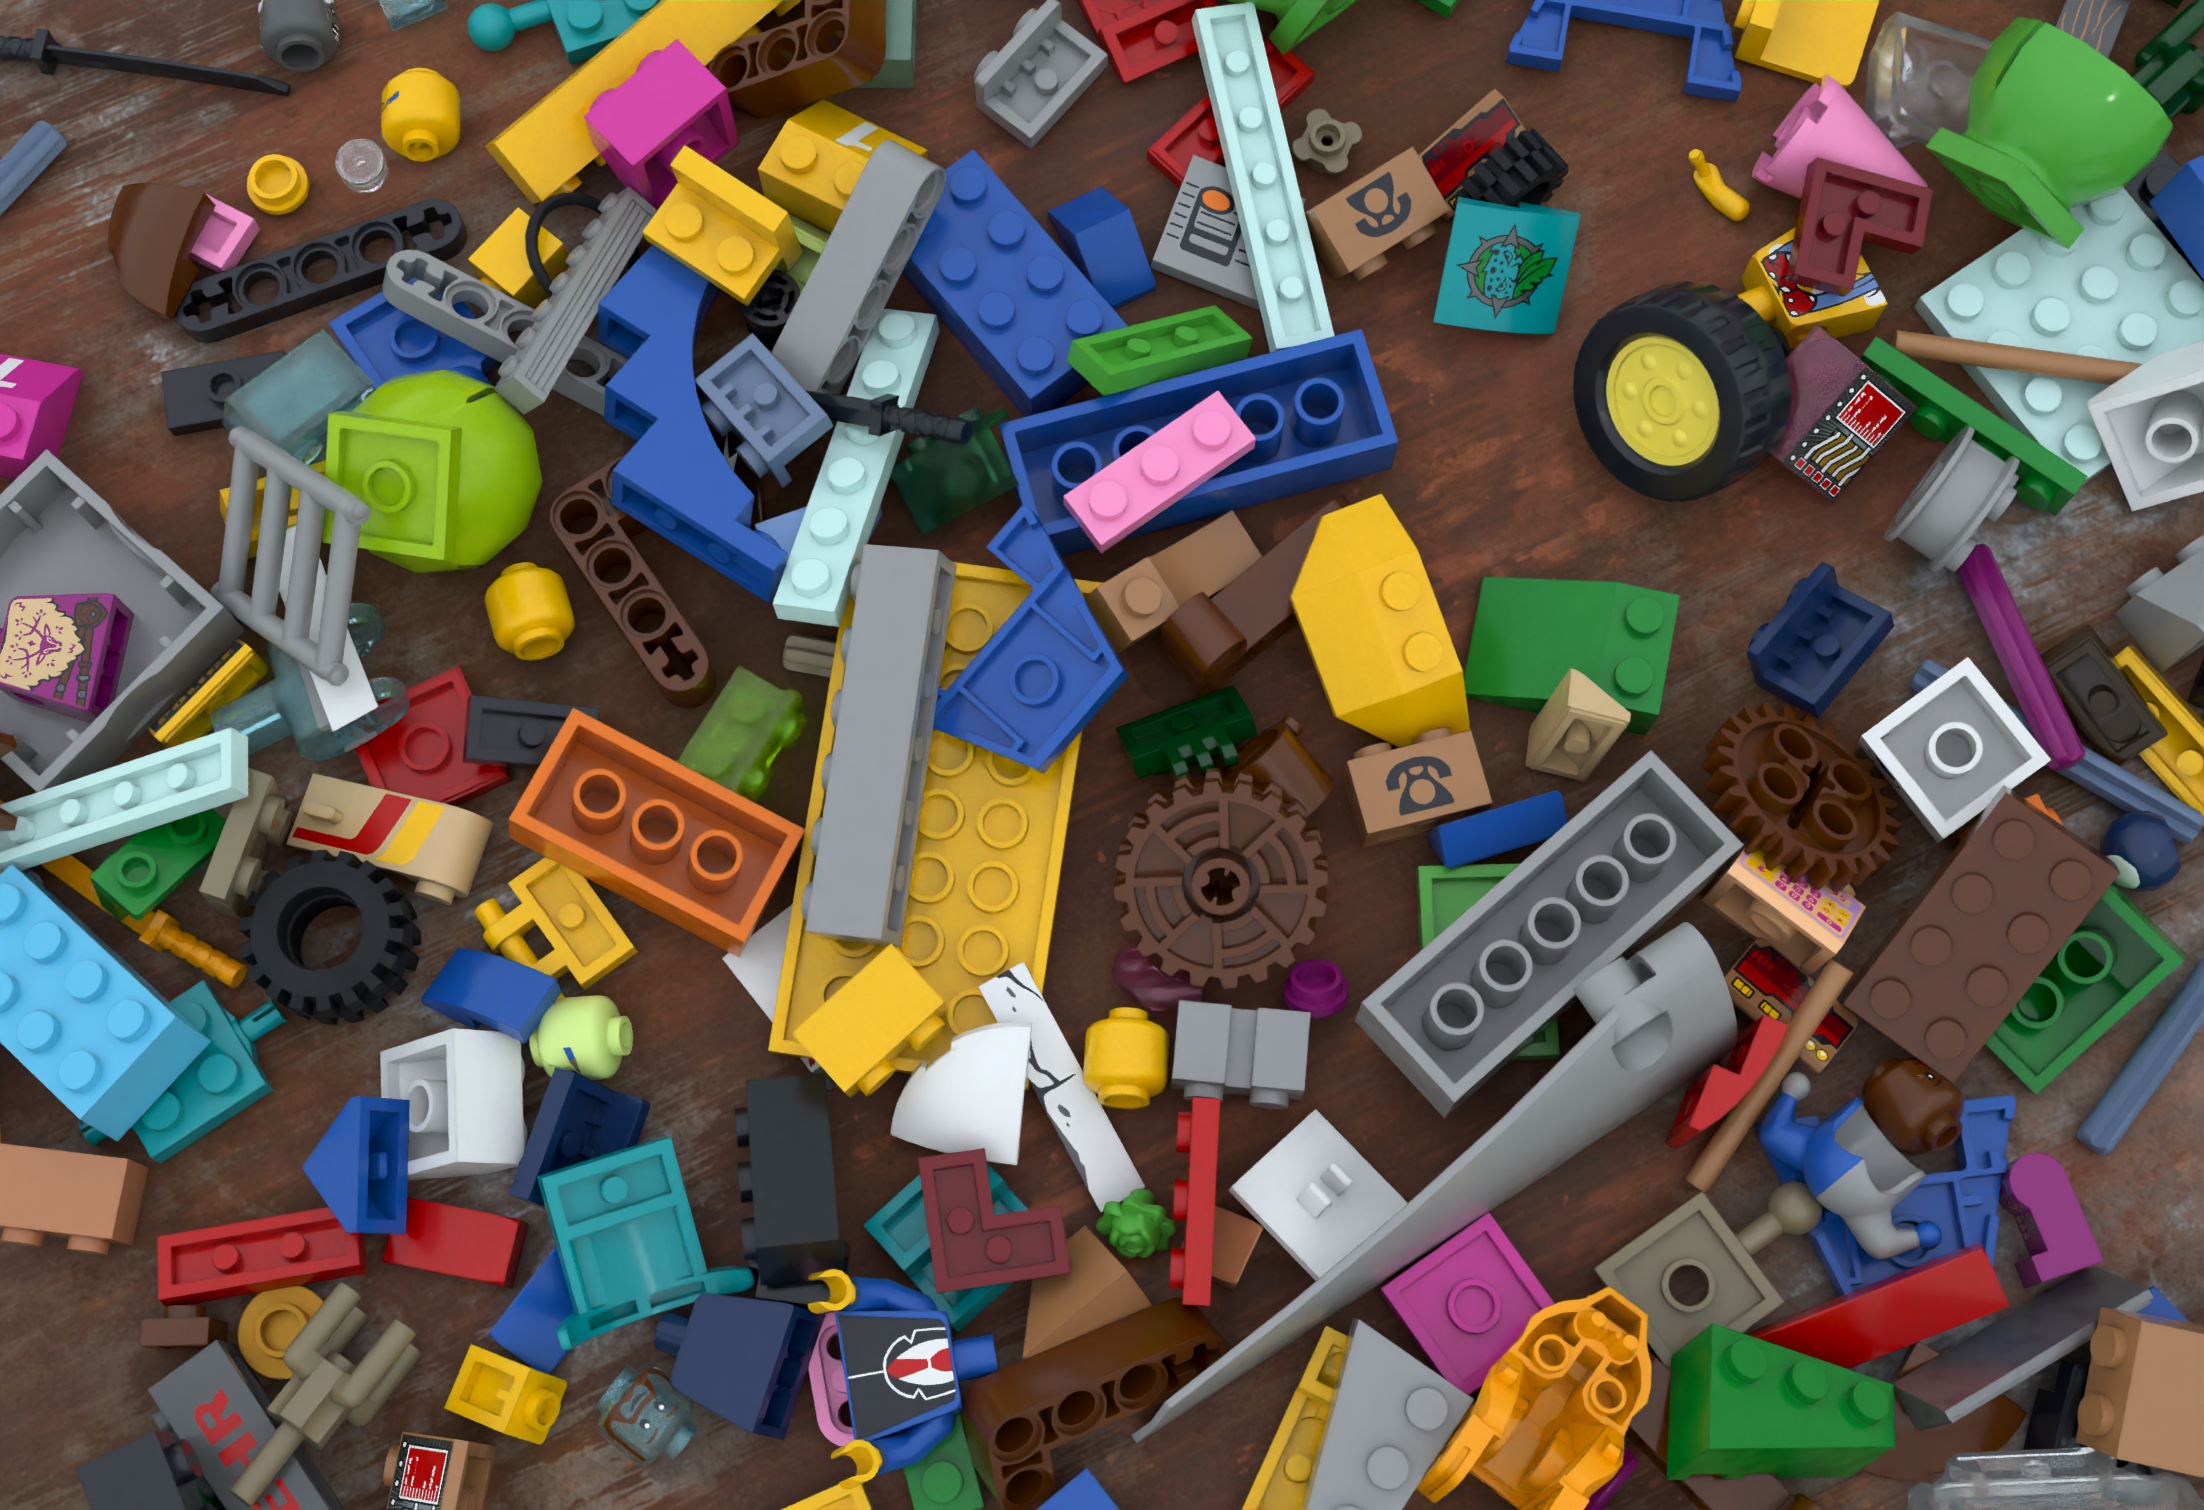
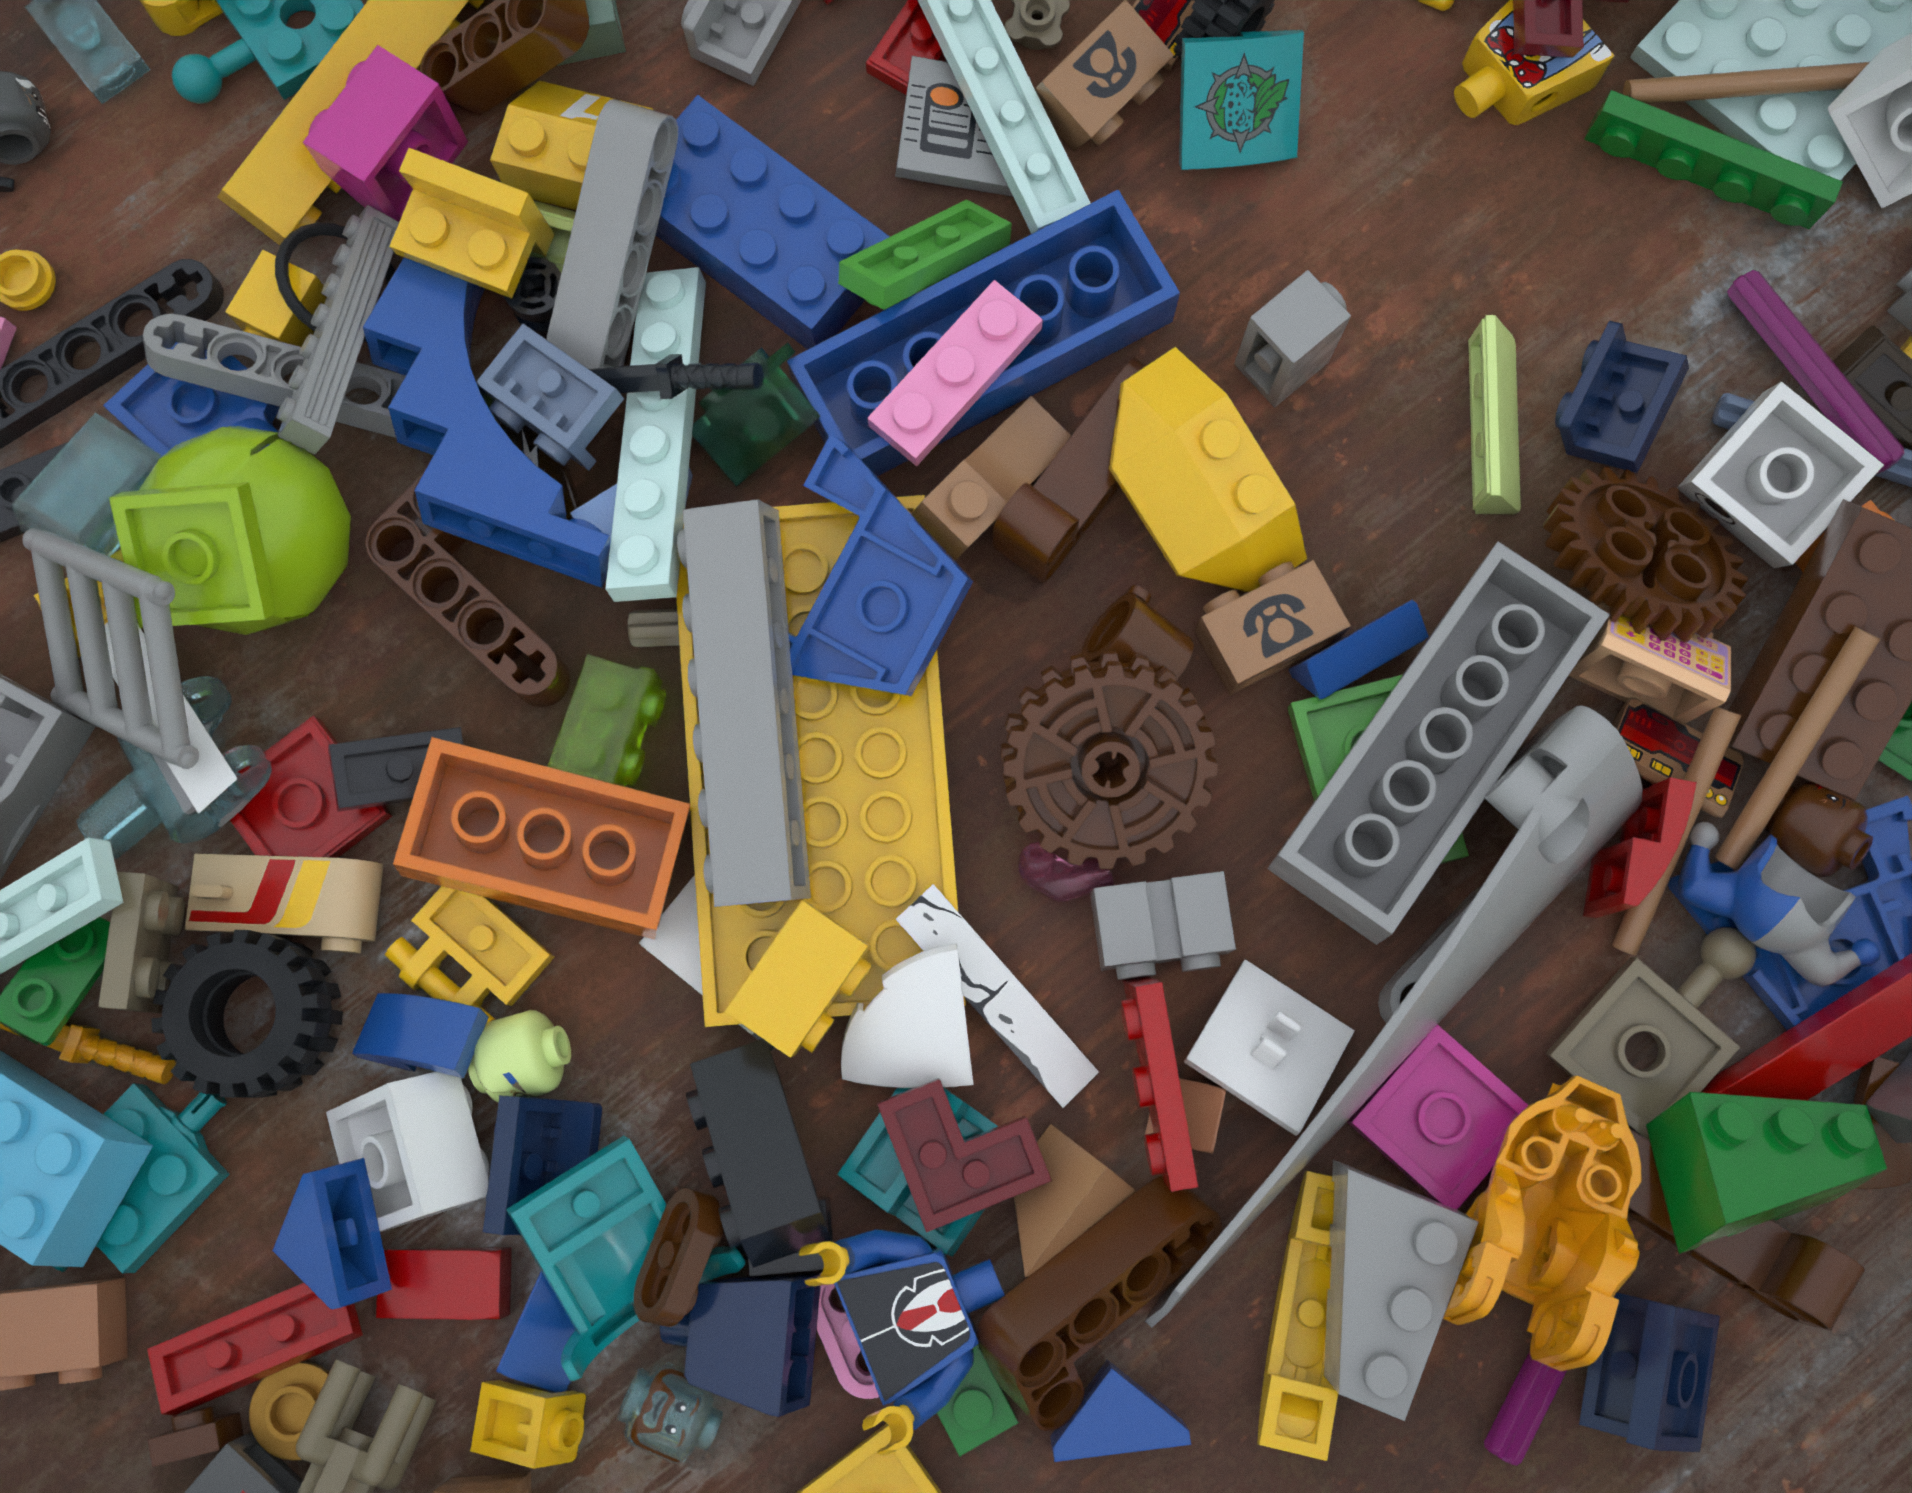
camera: 10 degrees left, 5 degrees up
yellow slope [148,639,270,748] -> none
clear piece [335,139,389,193] -> none
yellow head [381,68,461,162] -> none
yellow head [484,562,575,661] -> none
blue slope [1048,186,1157,310] -> none
yellow head [1083,1007,1169,1109] -> none
bright green plant [1096,1189,1177,1258] -> none
dark green hinge [1115,685,1258,780] -> none
magenta plate [1284,959,1349,1019] -> none
green slope [1464,577,1680,736] -> none
tan slope [1526,668,1631,782] -> none
black wheel [1573,281,1792,502] -> none
slope [1772,324,1918,504] -> none
light grey wheel [1883,425,2020,574] -> none
none -> reddish brown plate [634,1188,724,1327]
none -> light grey brick [1234,270,1351,408]
none -> yellowish green slope [1468,315,1521,514]
none -> medium nougat bar [1714,626,1881,870]

